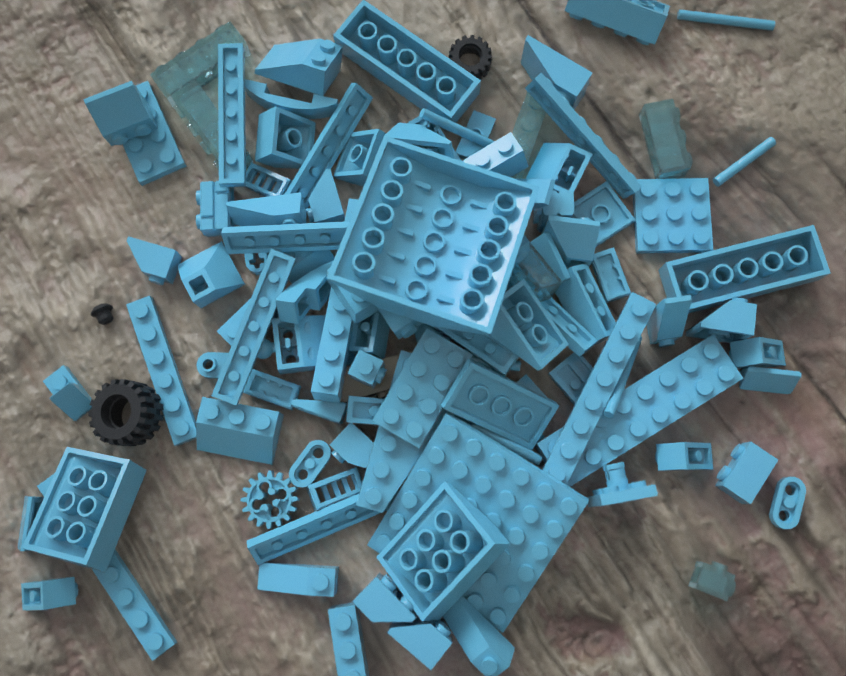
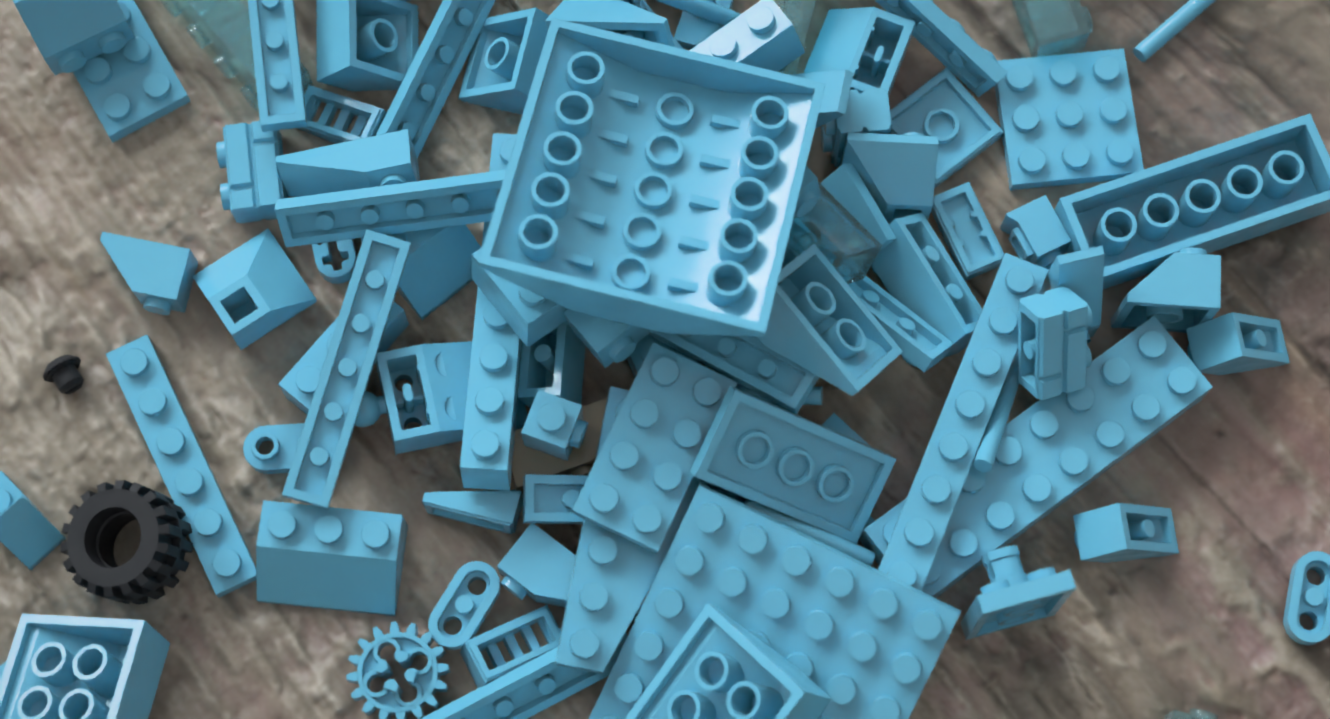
camera: 10 degrees left, 5 degrees down
medium azure plate [243,369,301,410] -> none
medium azure slope [275,261,333,324] -> none
medium azure slope [306,168,345,223] -> none
medium azure plate [548,352,593,405] -> none
medium azure brick [715,442,778,504] -> none
medium azure slope [739,366,801,394] -> none
none -> medium azure window [1000,195,1071,270]
none -> medium azure brick [1018,286,1093,400]

